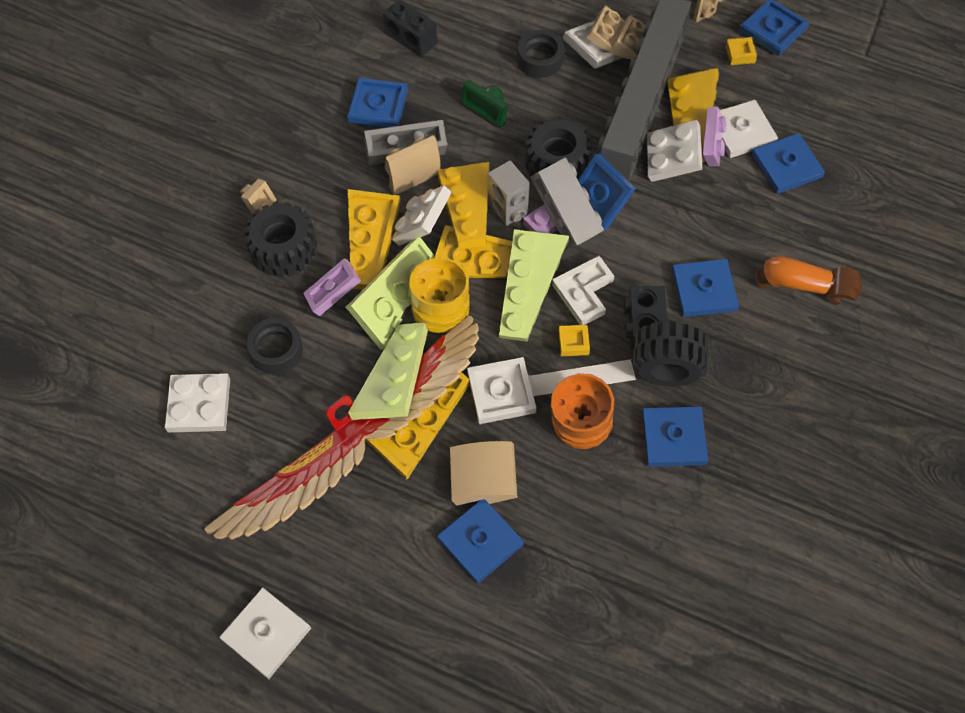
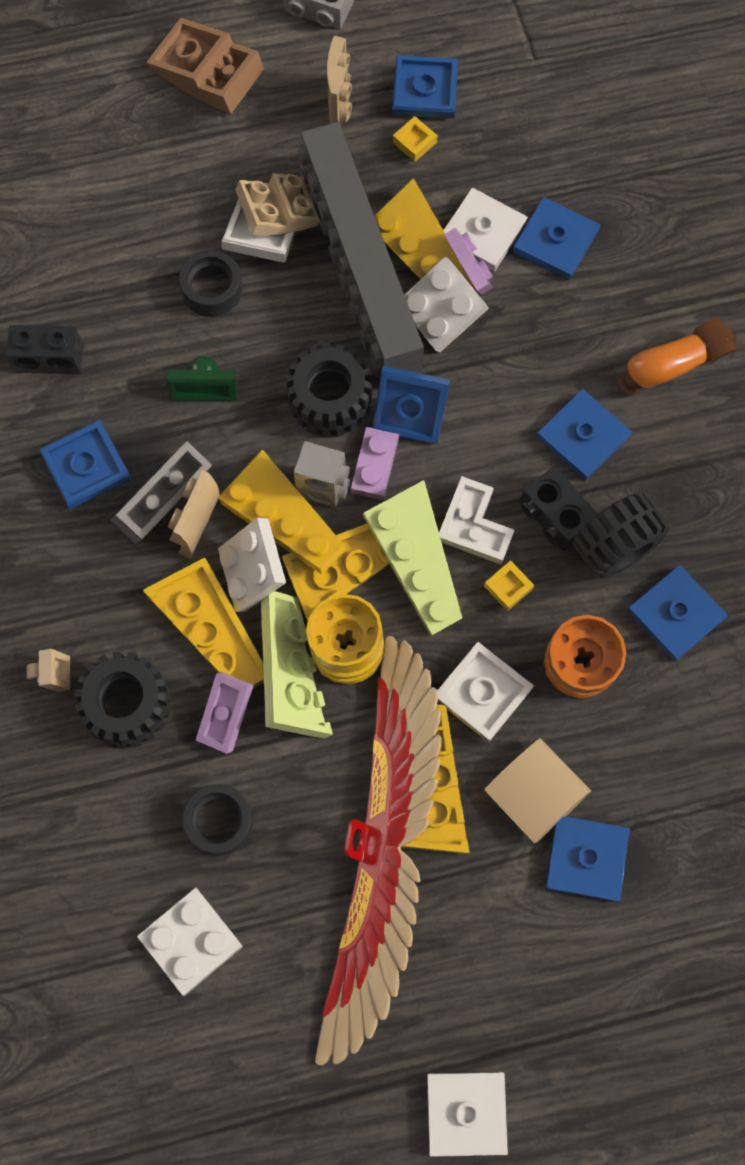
camera: 40 degrees left, 10 degrees up
yellowish green wing [348,323,428,420] -> none
white sticker [528,360,636,396] -> none
light grey brick [530,157,604,249] -> none

